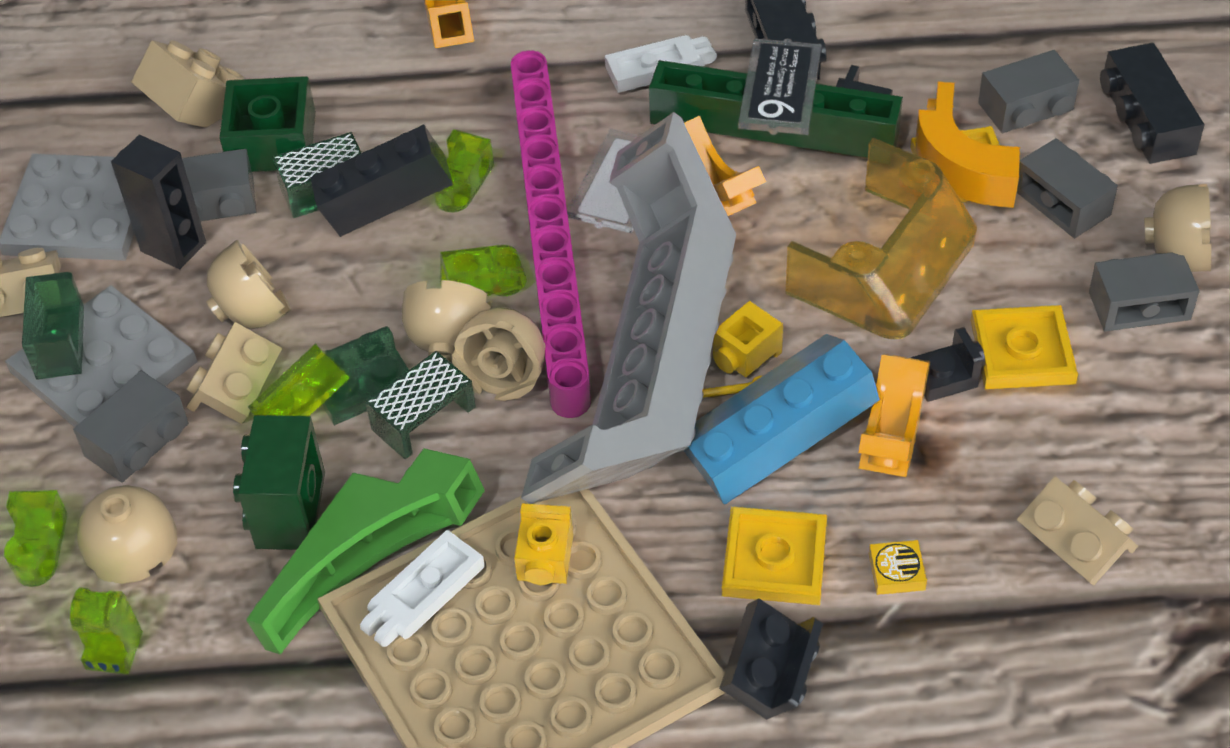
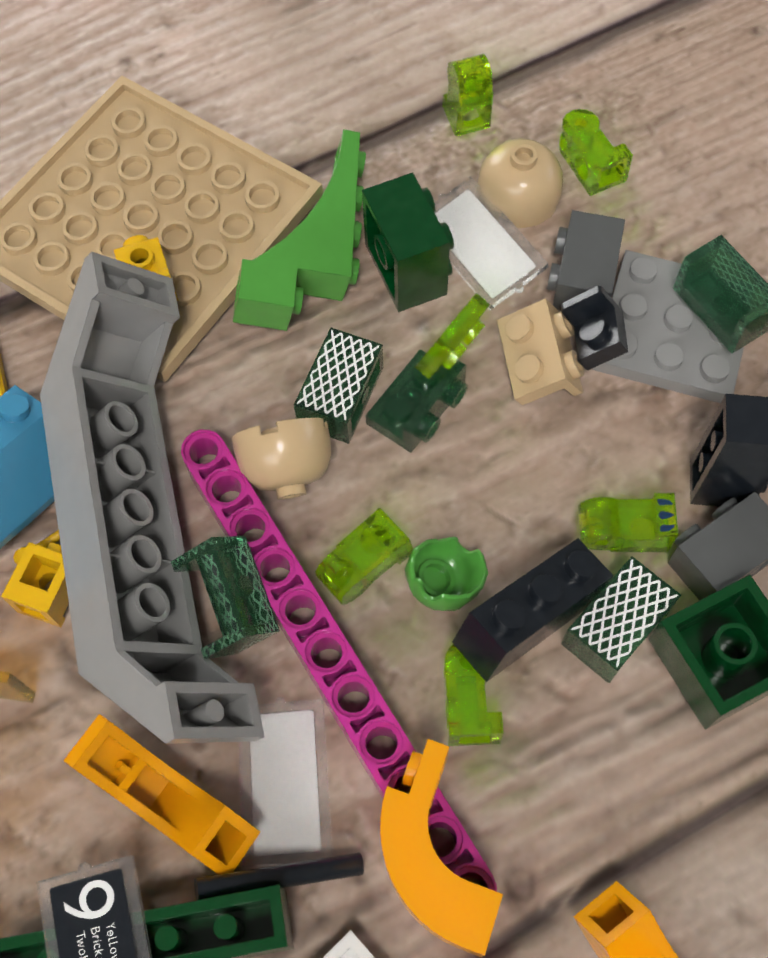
camera: 155 degrees right, 15 degrees up
tan cylinder [206,240,291,329] -> none
white hinge [360,530,485,647] -> none
tan cylinder [402,280,493,361] -> none
none -> clear green panel [171,536,280,659]
none -> black bar [194,852,364,901]
none -> light orange arch [380,739,503,957]
none -> bright green hair [405,537,488,611]
none -> clear piece [435,176,549,310]
none -> black bracket [561,286,628,370]
none -> clear neon green leg [578,493,678,553]

